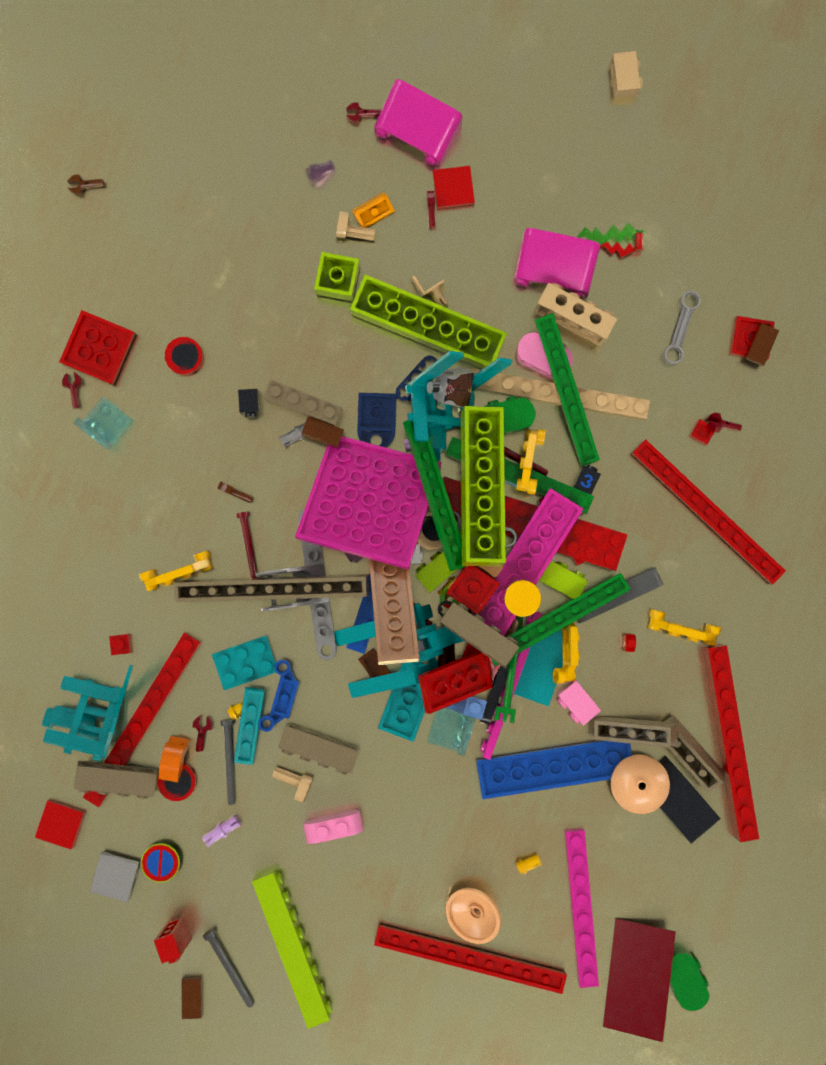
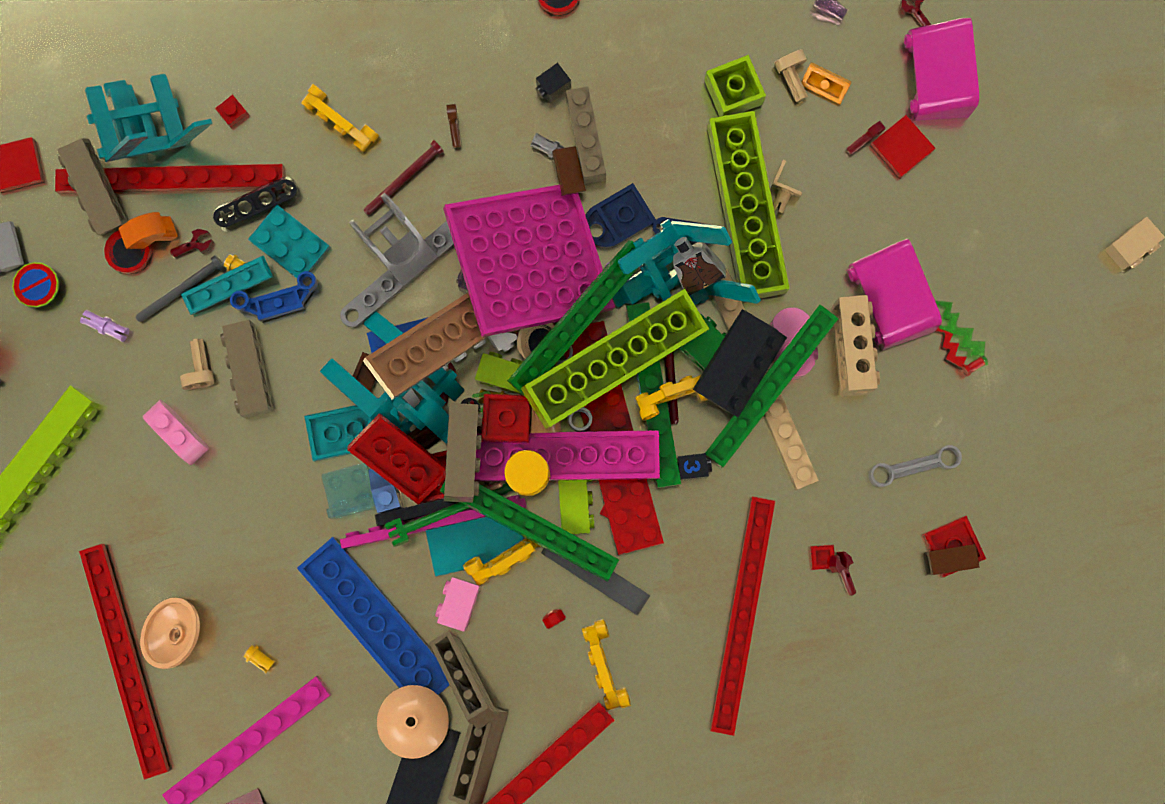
camera: 60 degrees right, 5 degrees down
dark tan brick [174,574,371,602] -> none
none -> black beam [213,177,297,227]
none -> black slope [693,309,787,417]

